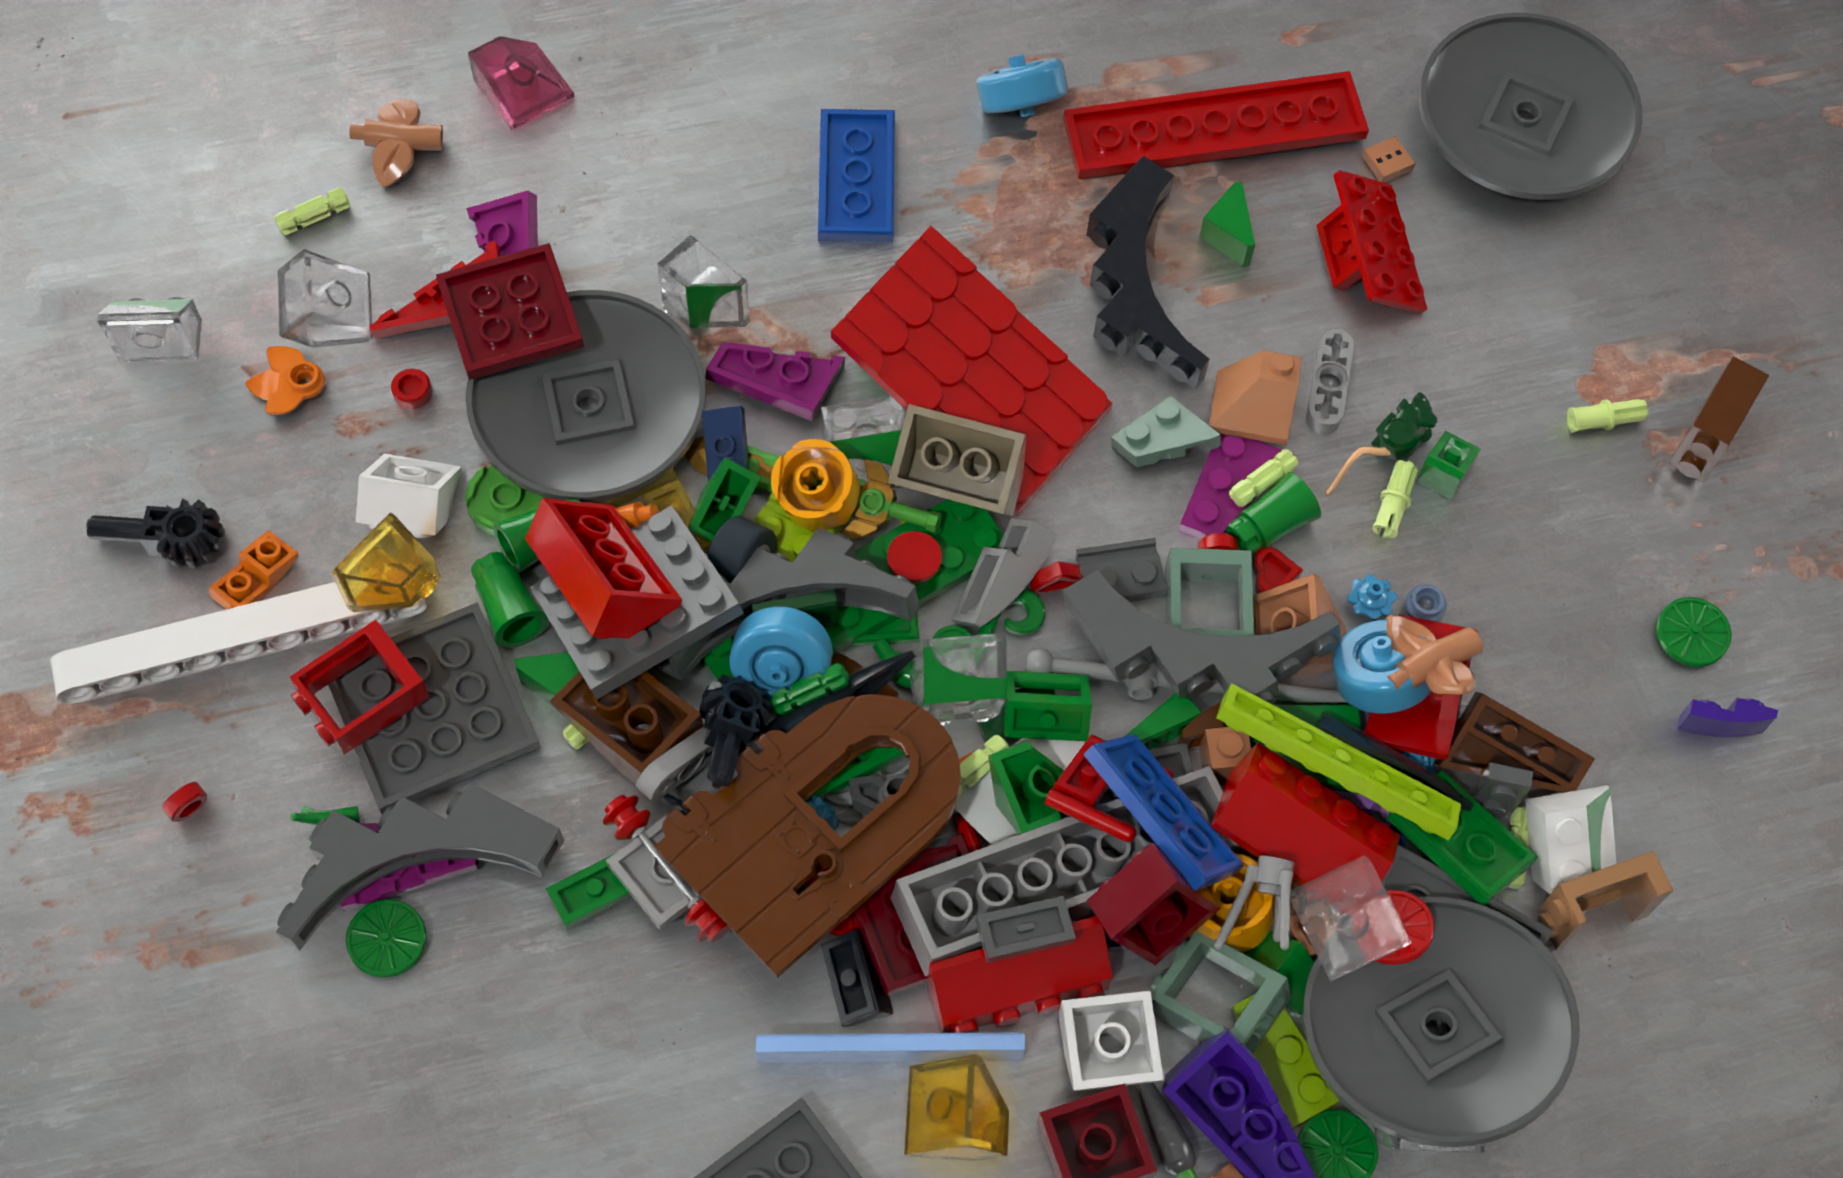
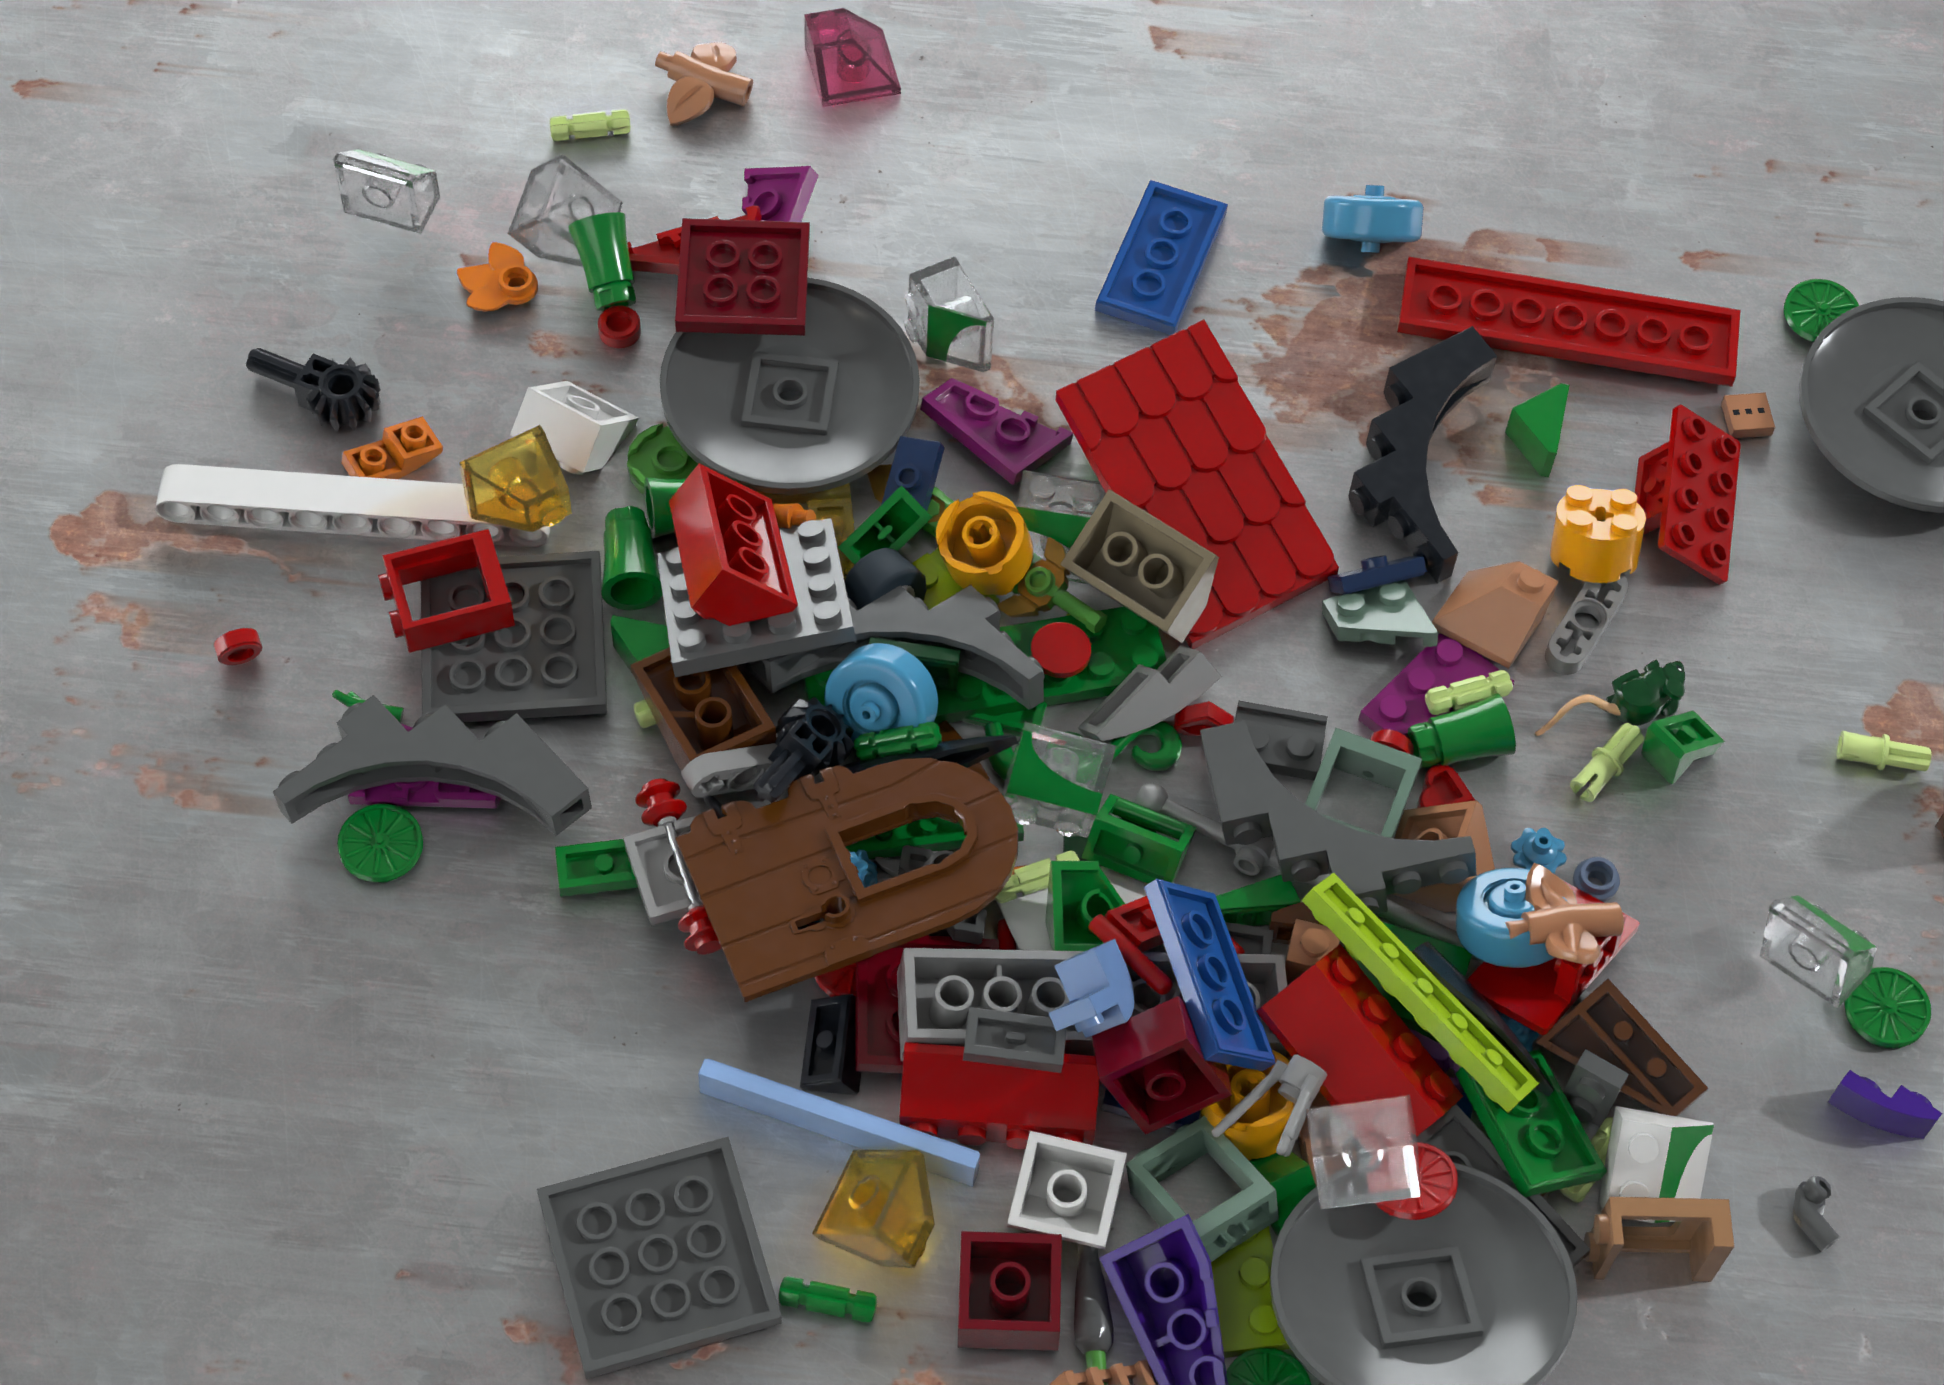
camera: 20 degrees right, 5 degrees down
none -> green plant [567,212,636,311]
none -> medium blue brick [1049,939,1134,1038]
none -> dark blue plate [1327,555,1427,594]
none -> light orange brick [1550,485,1646,583]
none -> clear slope [1760,895,1877,1008]
none -> green wheel [1784,279,1859,342]
none -> dark grey arm [1793,1176,1840,1252]

